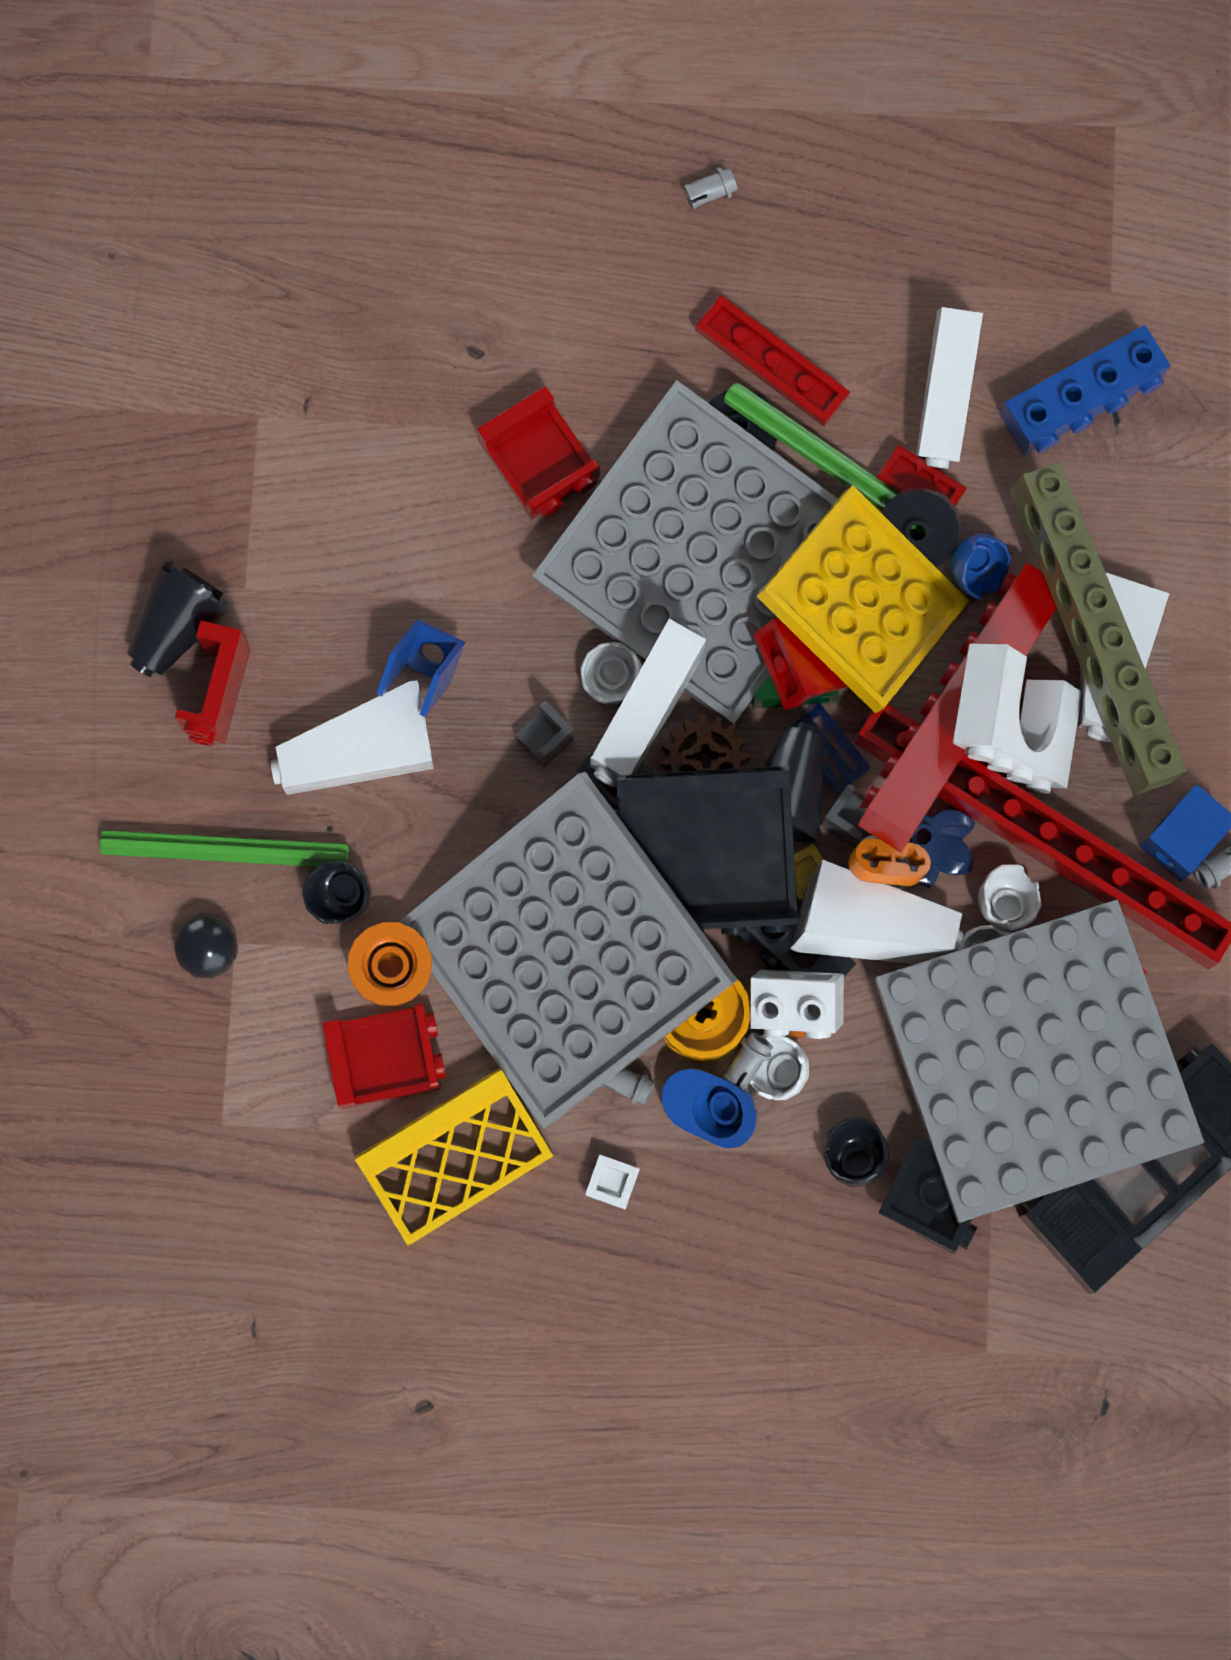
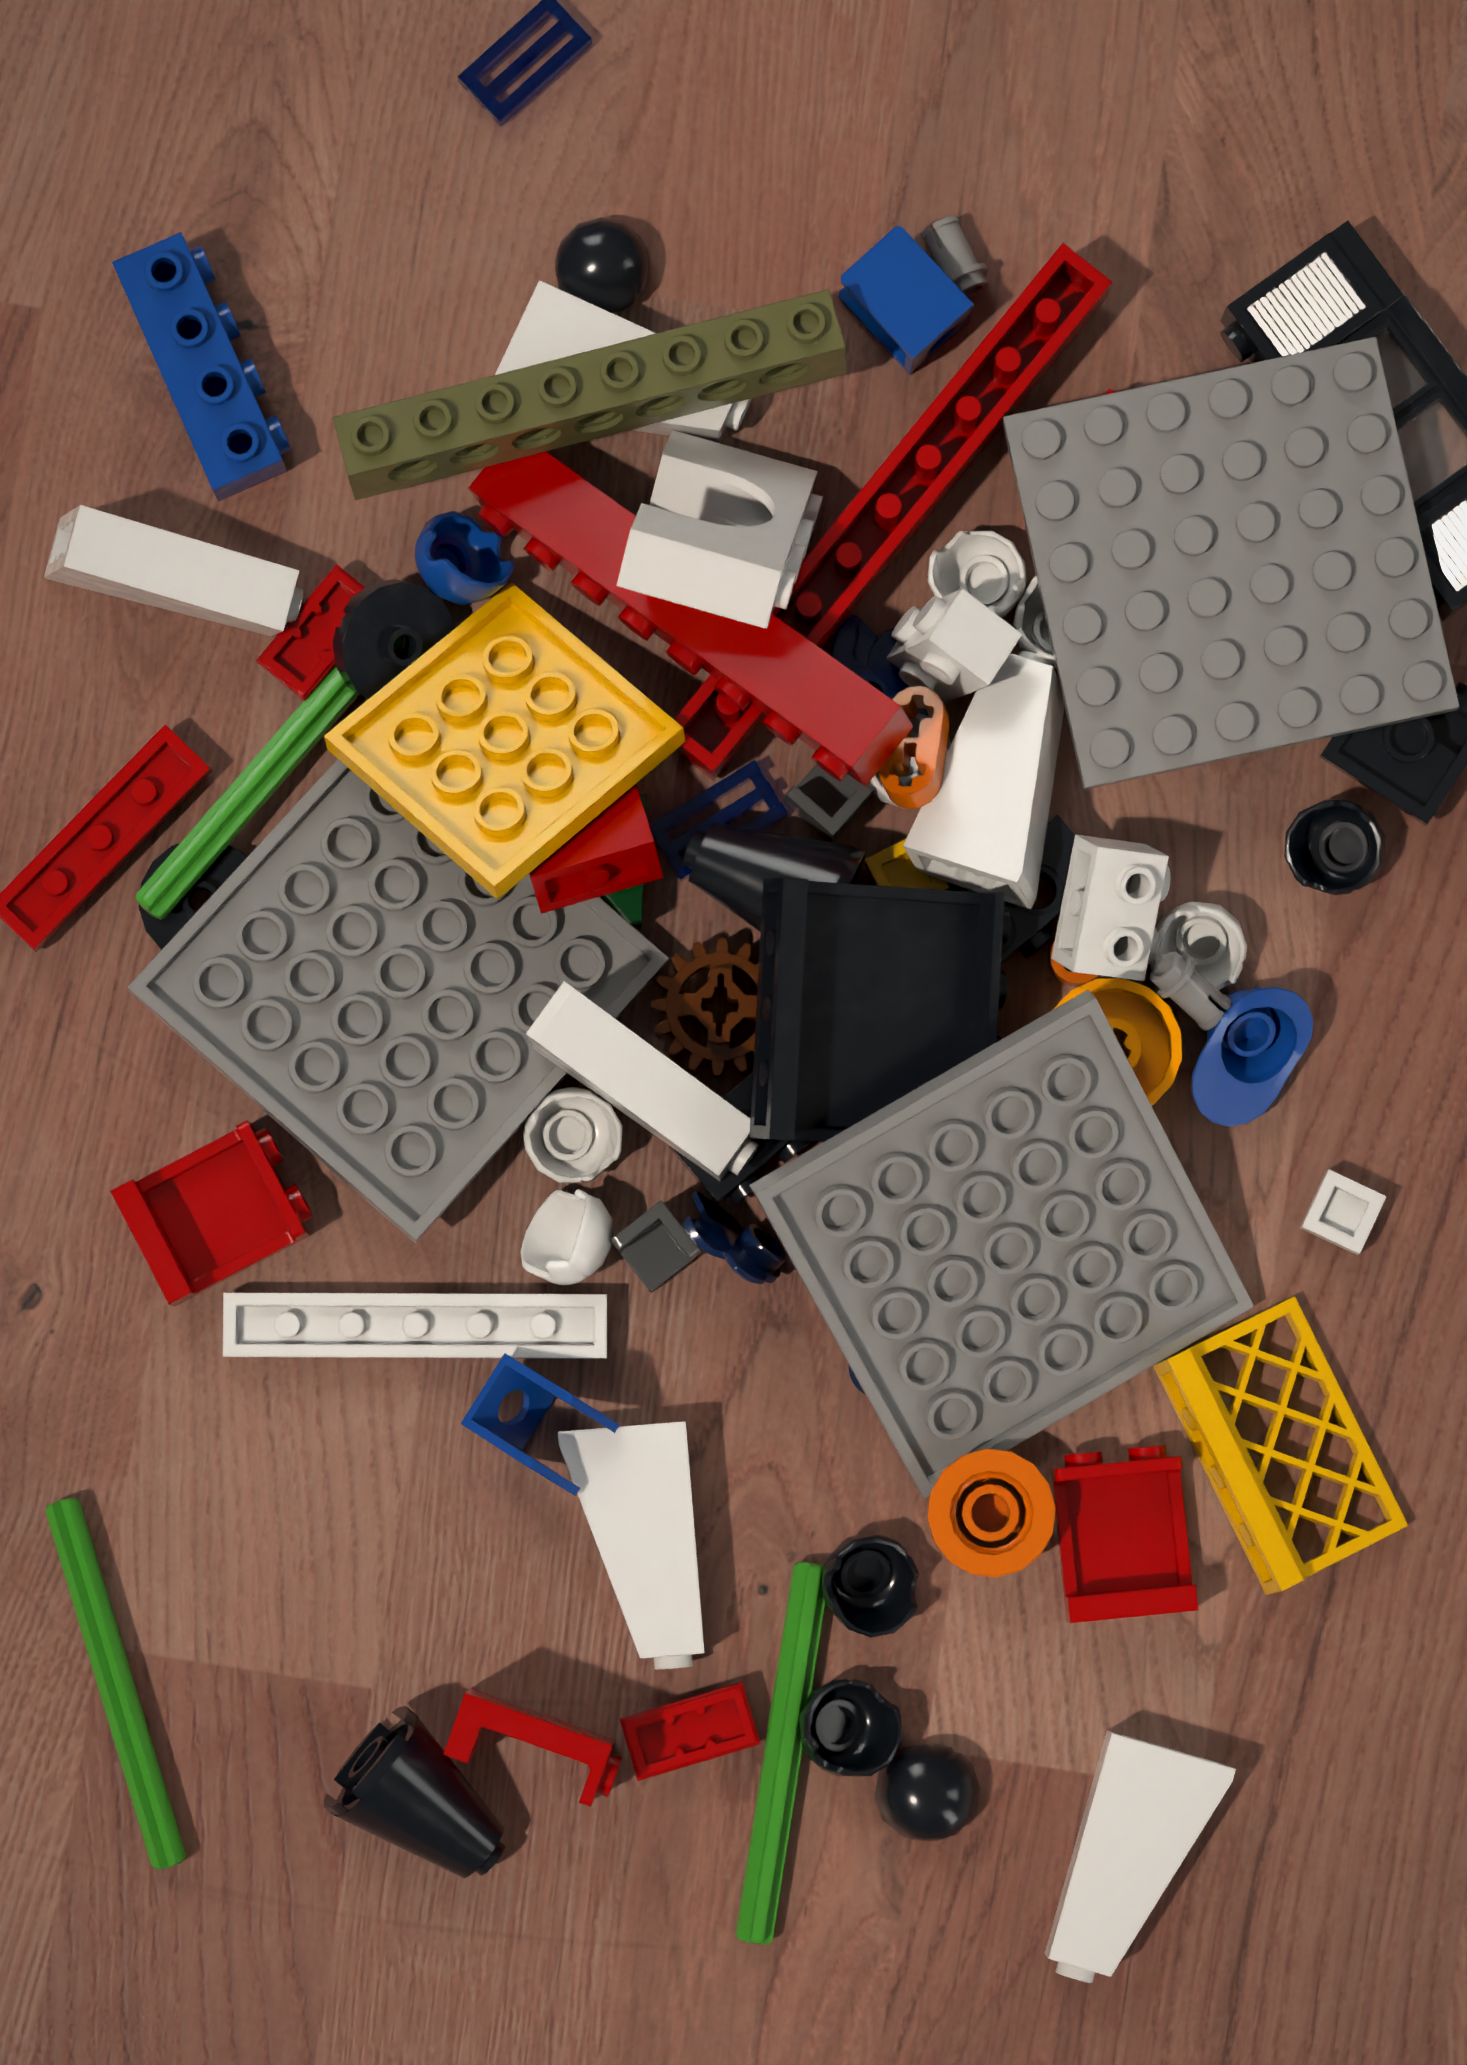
camera: 85 degrees left, 5 degrees up
light grey pin [601,1068,655,1105] -> none
none -> bright green axle [45,1497,186,1870]
none -> white plate [223,1293,607,1359]
none -> white hair [521,1189,613,1285]
none -> black hair [555,217,649,313]
none -> red plate [619,1682,761,1781]
none -> dark blue plate [683,1190,787,1284]
none -> black hair [799,1679,903,1777]
none -> white brick [886,588,1022,703]
none -> white slope [1045,1730,1236,1983]

